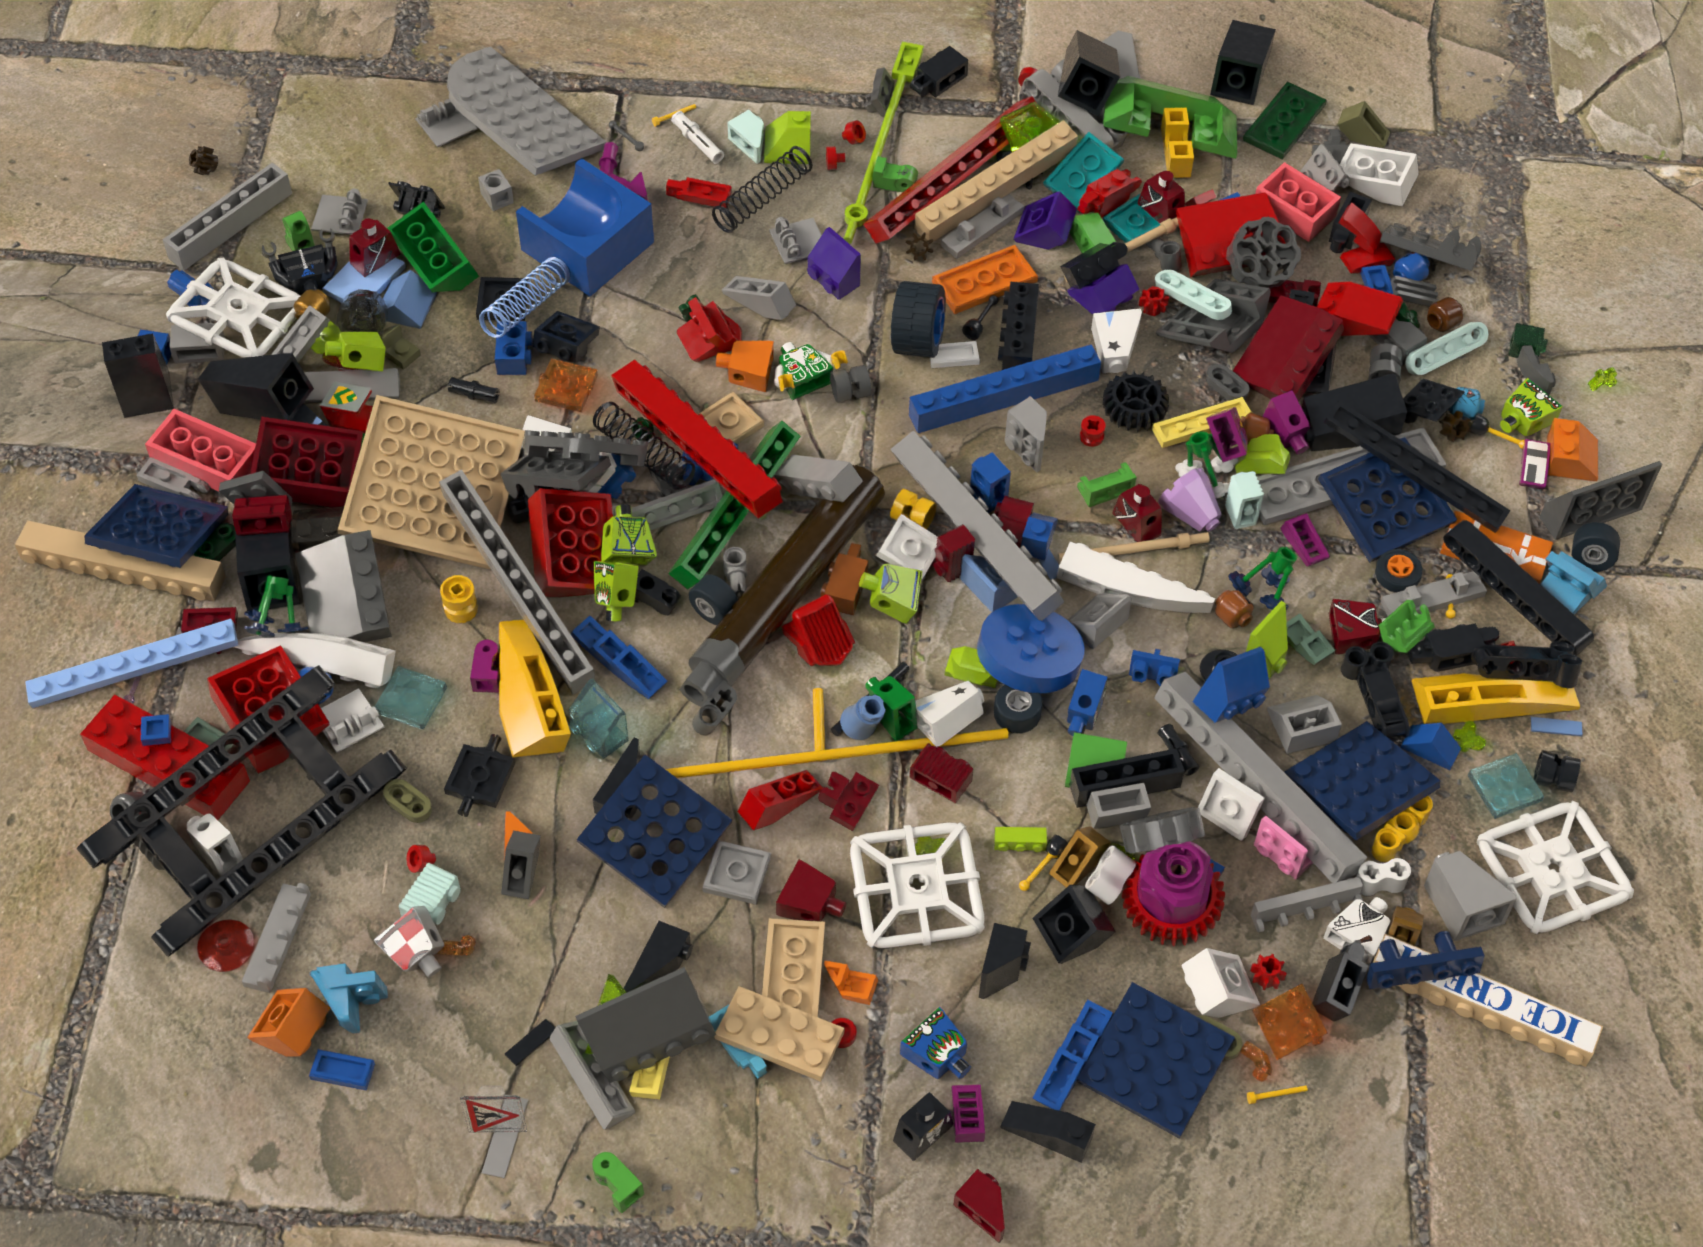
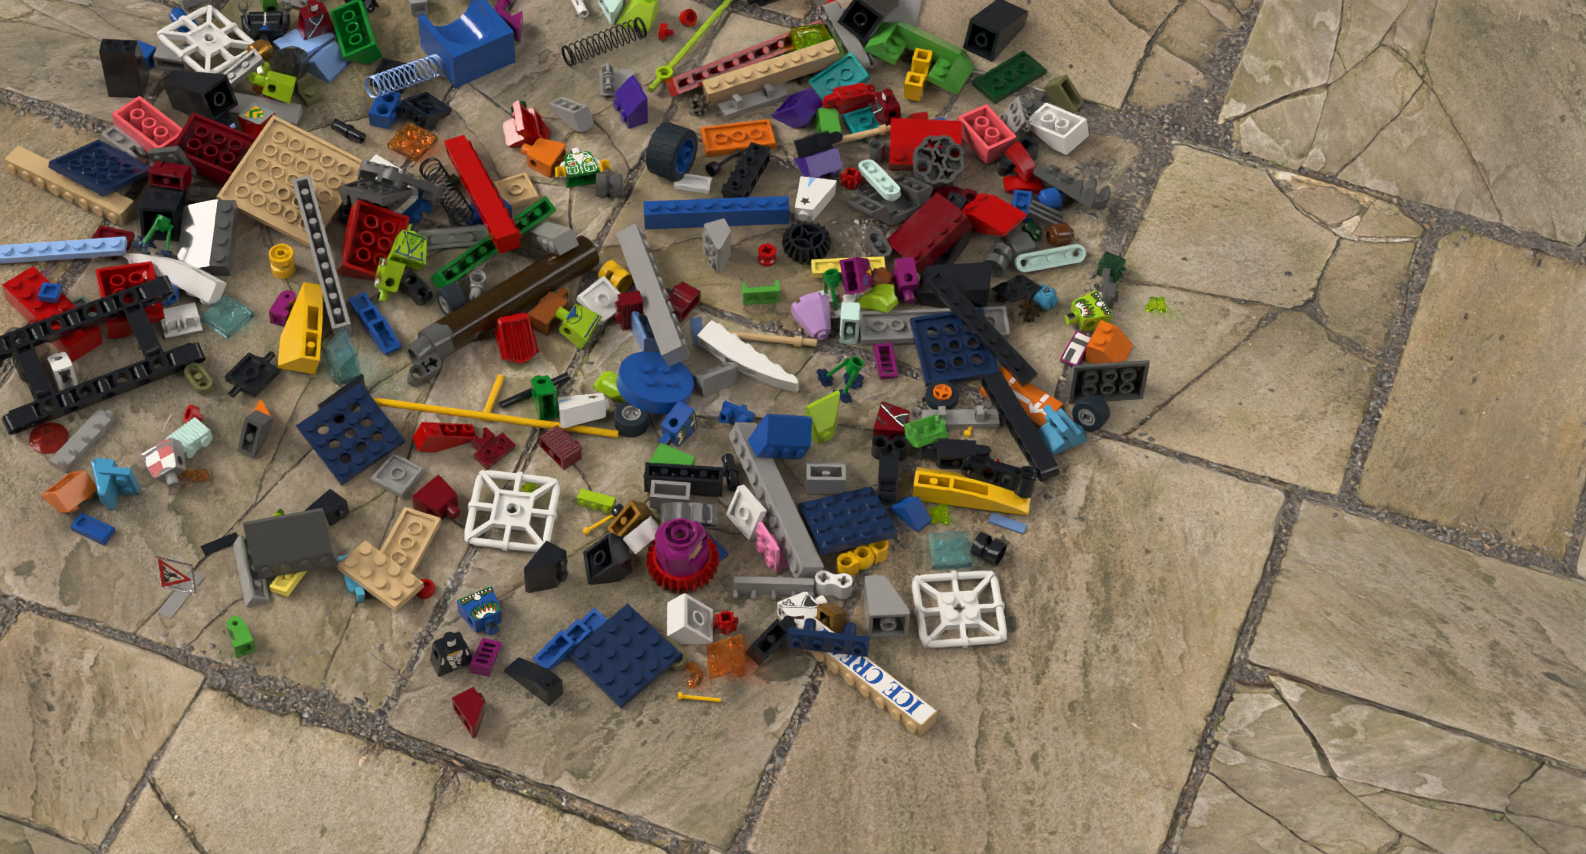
camera: 15 degrees right, 5 degrees down
dark green plate [194,523,236,561] -> none
red hinge [666,177,732,208] -> none
orange slope [824,961,878,1005] -> none
medium blue plant [840,695,885,740] -> none
bright green leg [873,156,918,192] -> none
blue brick [970,452,1011,514] -> none
blue slope [1021,512,1058,560] -> none
dark red torso [1113,484,1162,542] -> none
dark orange head [1215,590,1254,628] -> none
sand green slope [1287,614,1335,665] -> none
hinge [1470,414,1524,449] -> none

